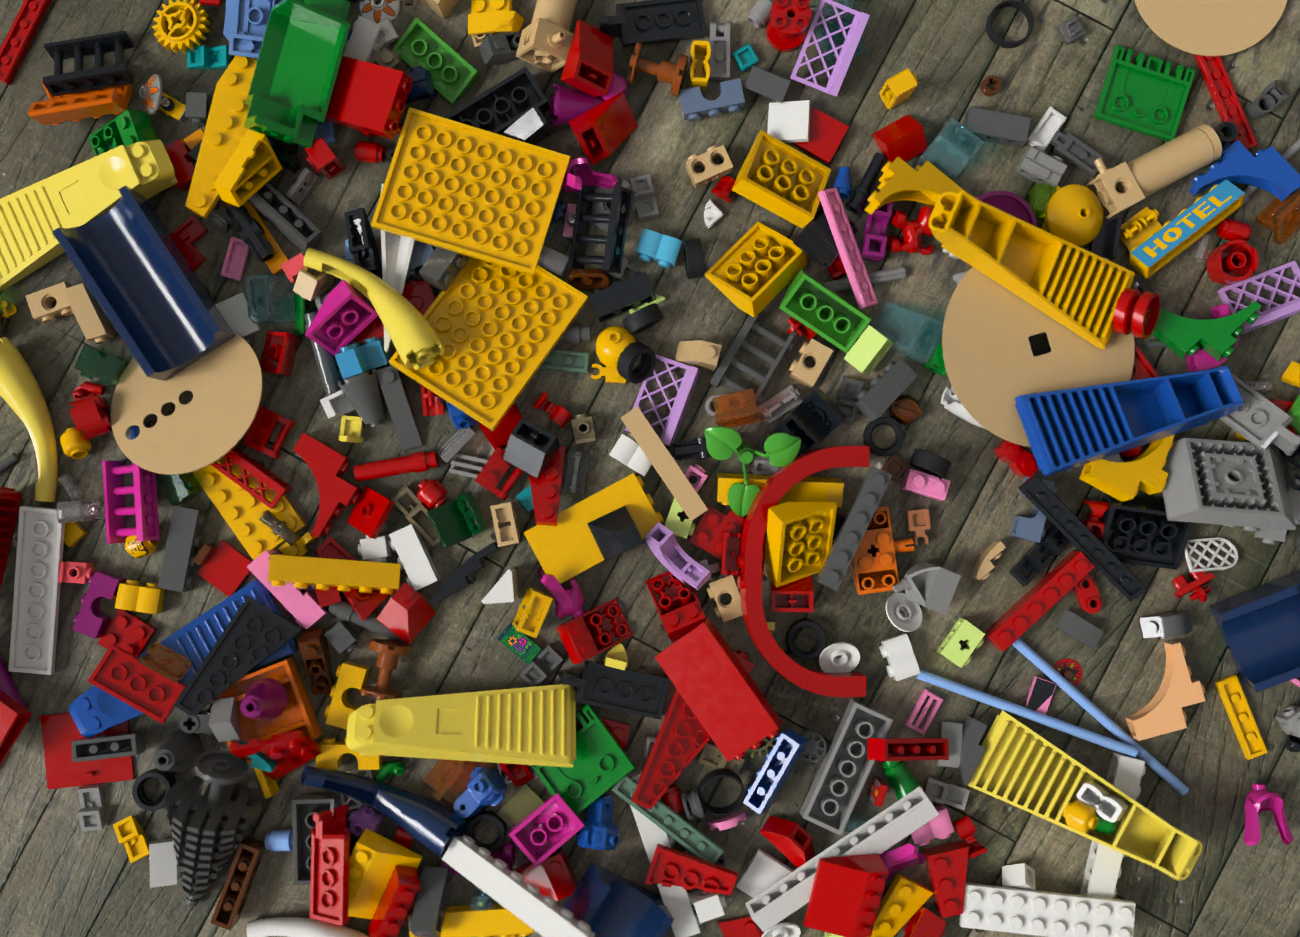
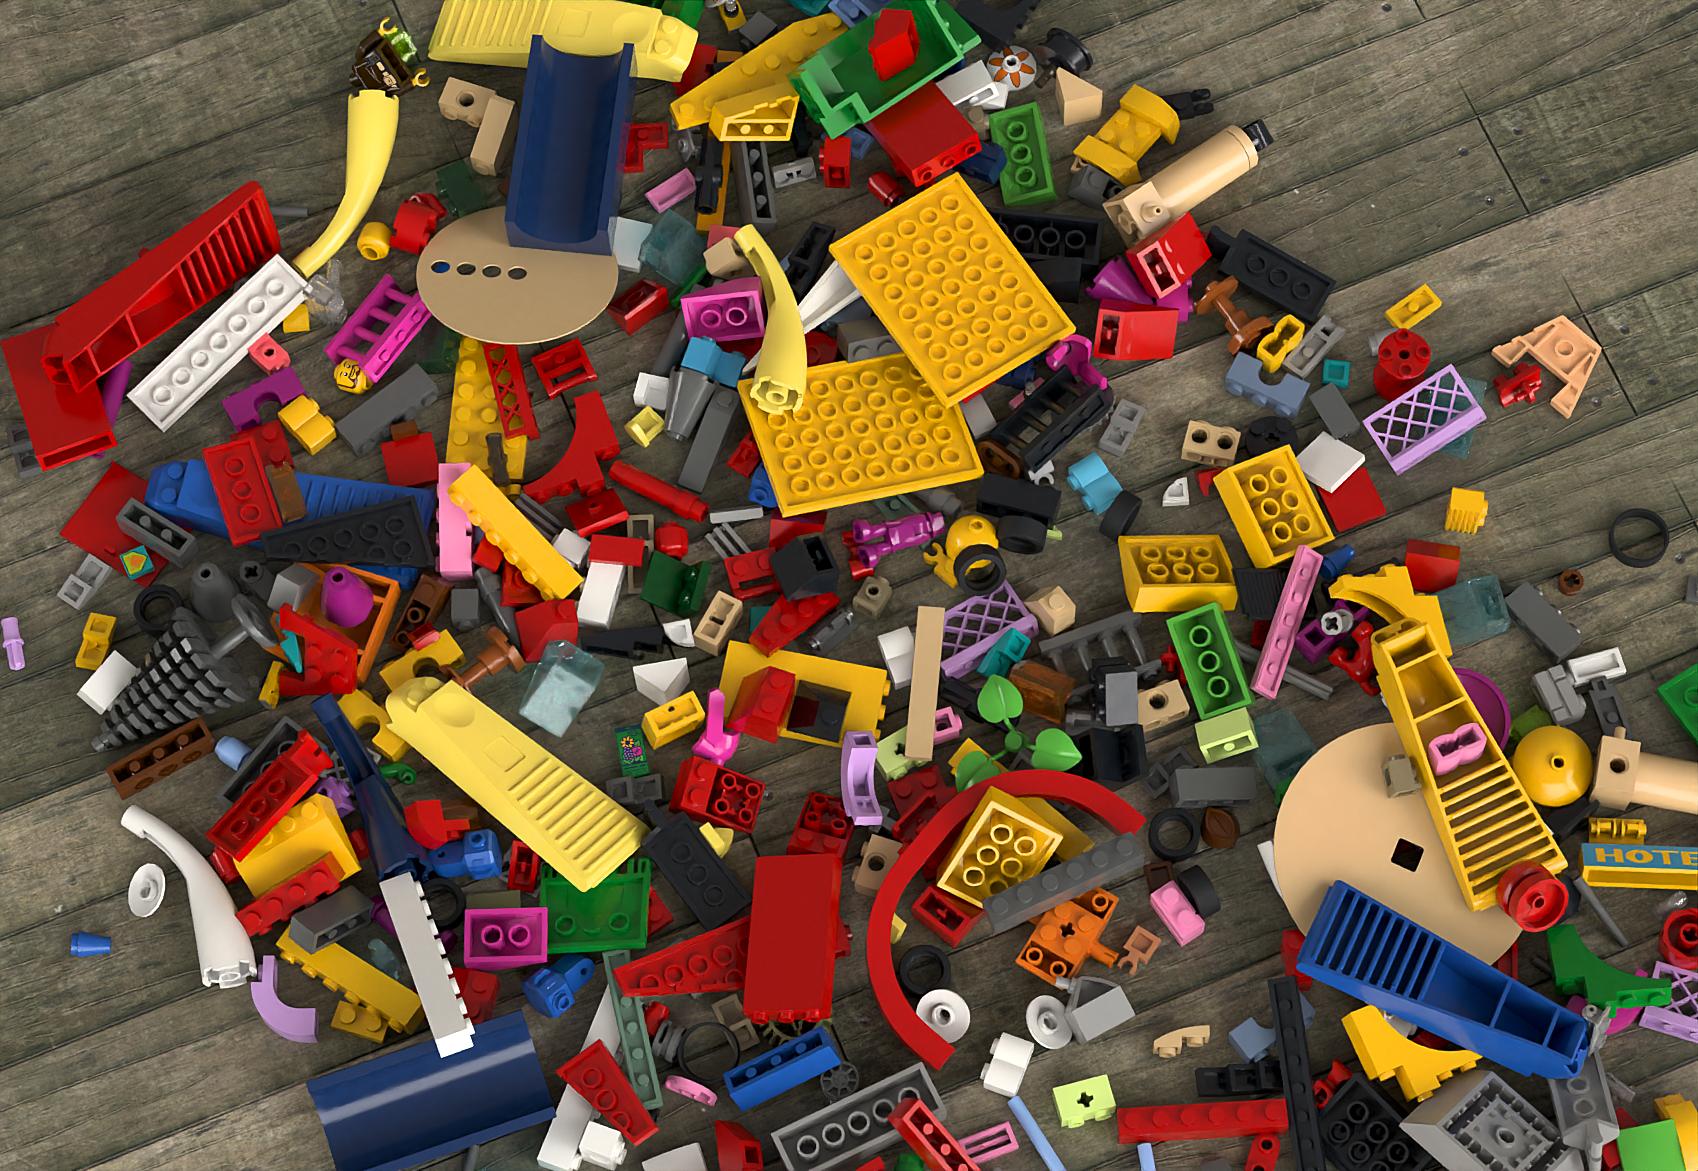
camera: 45 degrees right, 20 degrees down
none -> lavender axle [1,617,25,670]
none -> tile [119,545,155,581]
none -> red brick [404,799,470,849]
none -> red tile [407,622,440,652]
none -> dark grey tile [513,492,564,543]
none -> clear light blue slope [518,640,606,737]
none -> red tile [588,534,645,567]
none -> white tile [663,619,695,647]
none -> red slope [725,666,796,744]
none -> magenta piece [853,512,946,569]
none -> red slope [868,9,921,82]
none -> teal slope [977,627,1031,679]
none -> piece [1088,656,1138,726]
none -> black plate [1245,416,1298,459]
none -> light grey bush [1321,608,1354,635]
none -> dark tan brick [1381,754,1422,799]
none -> bright pink brick [1426,723,1487,776]
none -> dark grey bar [1572,875,1630,947]
none -> light grey hinge [1581,1005,1611,1057]

